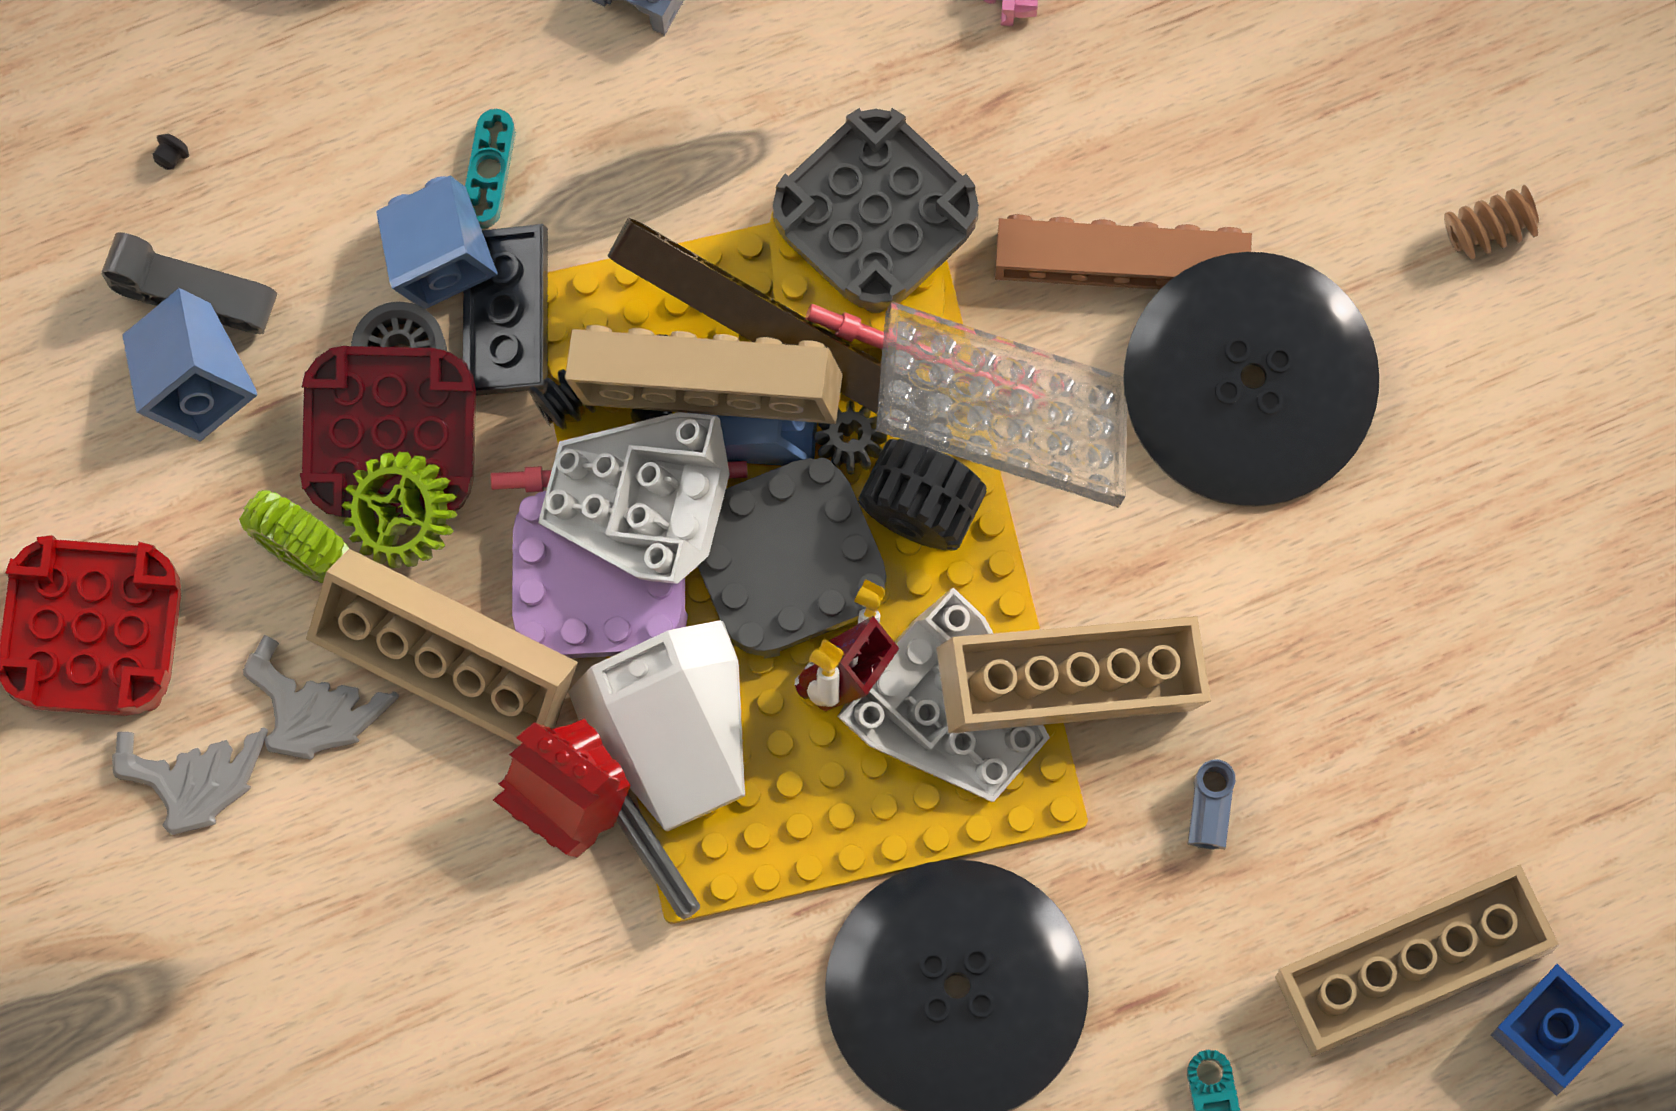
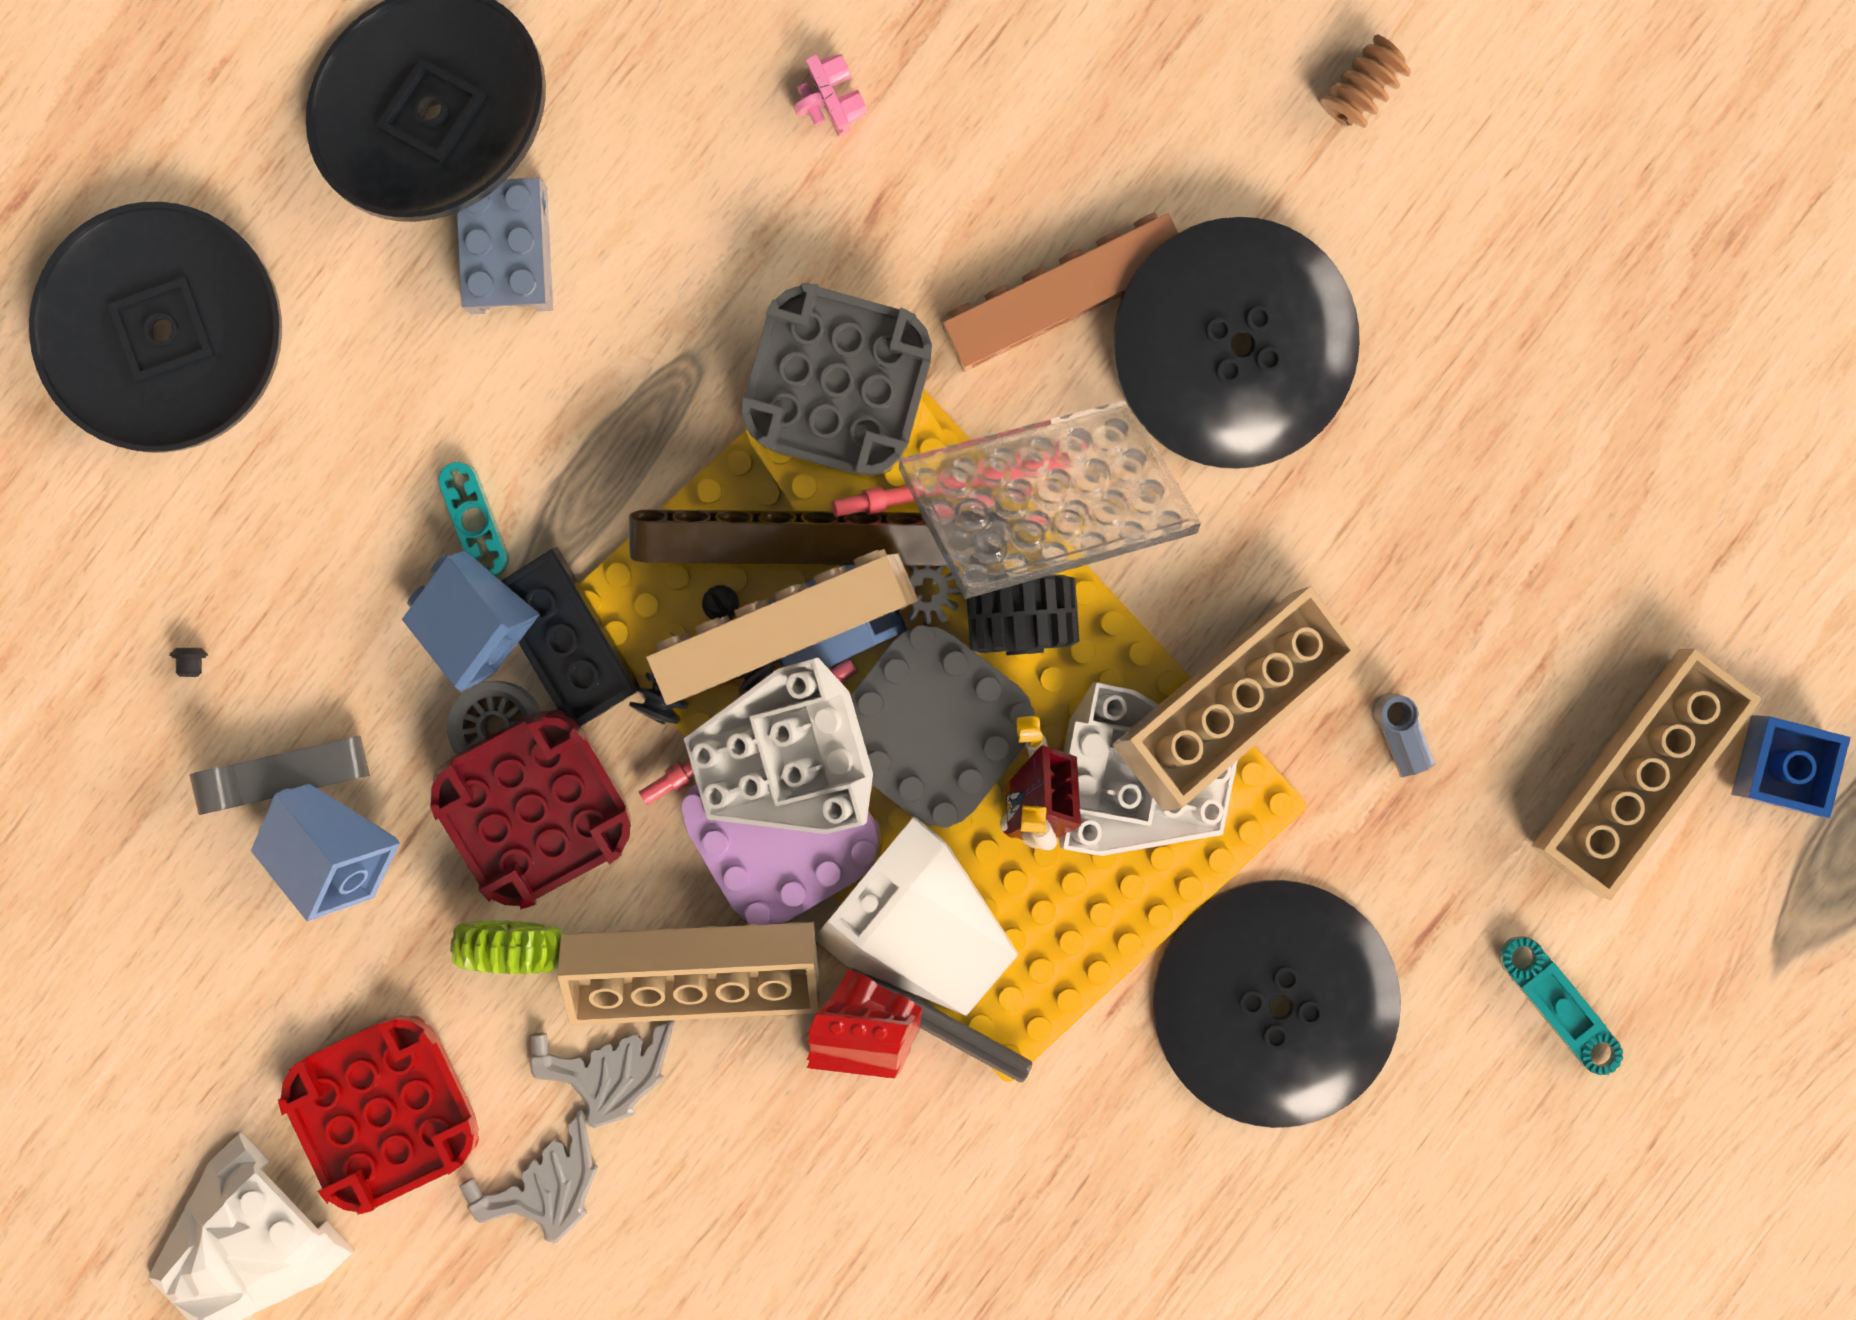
camera: 30 degrees left, 15 degrees up
lime gear [341,452,458,568] -> none

